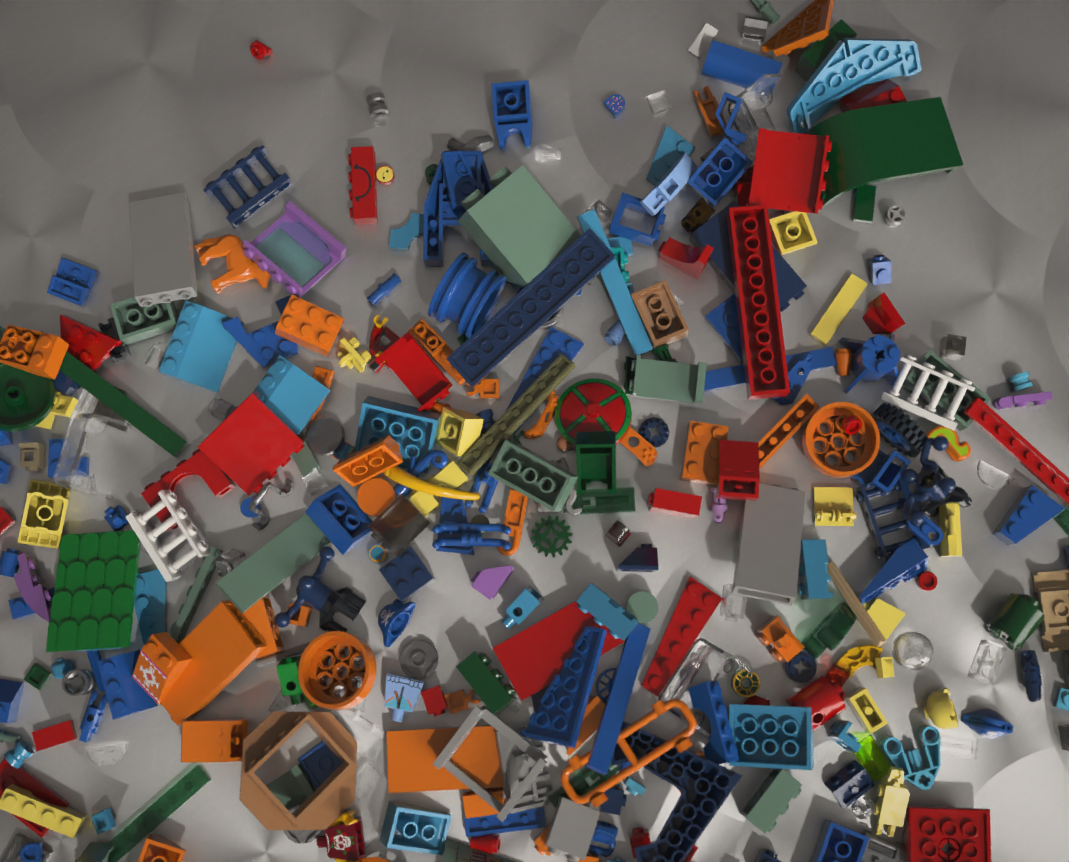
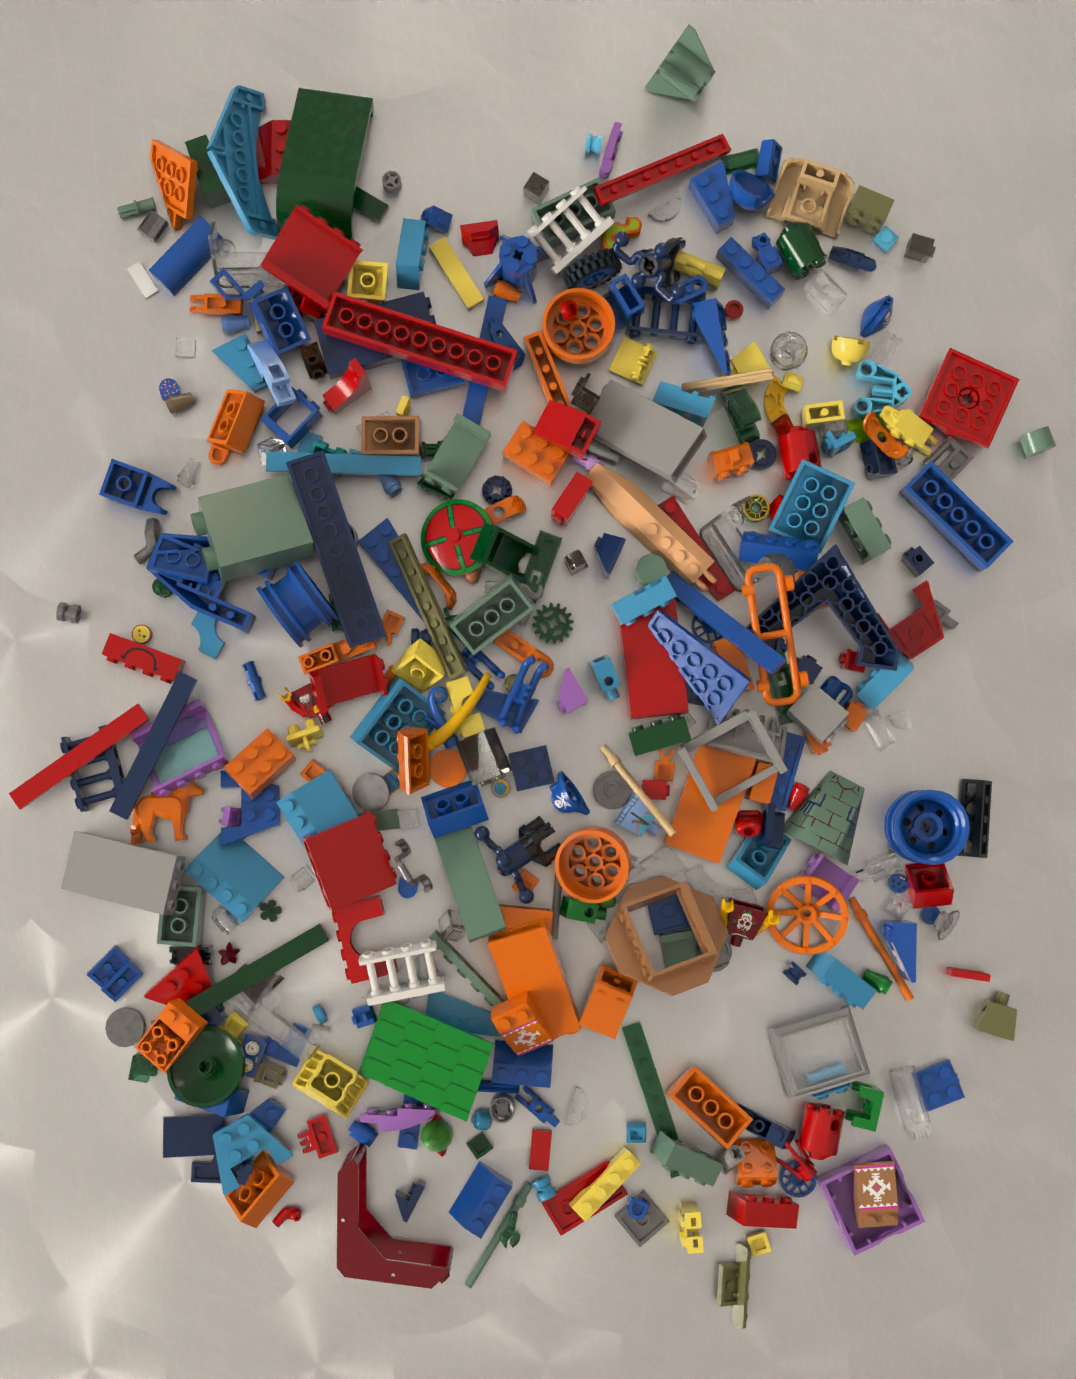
camera: 75 degrees left, 5 degrees up
medium azure plate [624,776,646,796] -> none
none -> red tile [9,704,150,810]
none -> flat silver tile [105,1007,146,1047]
none -> dark blue tile [109,671,198,820]
none -> dark tan cone [165,392,195,414]
none -> orange slope [207,389,265,453]
none -> orange tile [208,443,231,466]
none -> dark red plant [218,942,240,965]
none -> medium lavender tile [219,806,241,827]
none -> medium blue cone [221,314,249,333]
none -> slope [241,1034,267,1078]
none -> dark green plant [260,900,282,922]
none -> dark azure tile [313,1004,328,1024]
none -> dark azure wedge [396,218,429,290]
none -> light yellow tile [396,395,411,416]
none -> bright green hat [420,1115,453,1157]
none -> clear smoke bracket [570,373,600,414]
none -> light nougat hinge [585,463,717,592]
none -> light grey pin [588,442,621,465]
none -> tan bar [600,744,677,837]
none -> blue brick [715,237,785,309]
none -> blue cylinder [729,170,775,211]
none -> red piece [735,810,763,837]
none -> blue brick [752,232,783,274]
none -> dark blue panel [759,803,785,850]
none -> clear piece [818,420,848,440]
none -> orange piece [863,411,908,459]

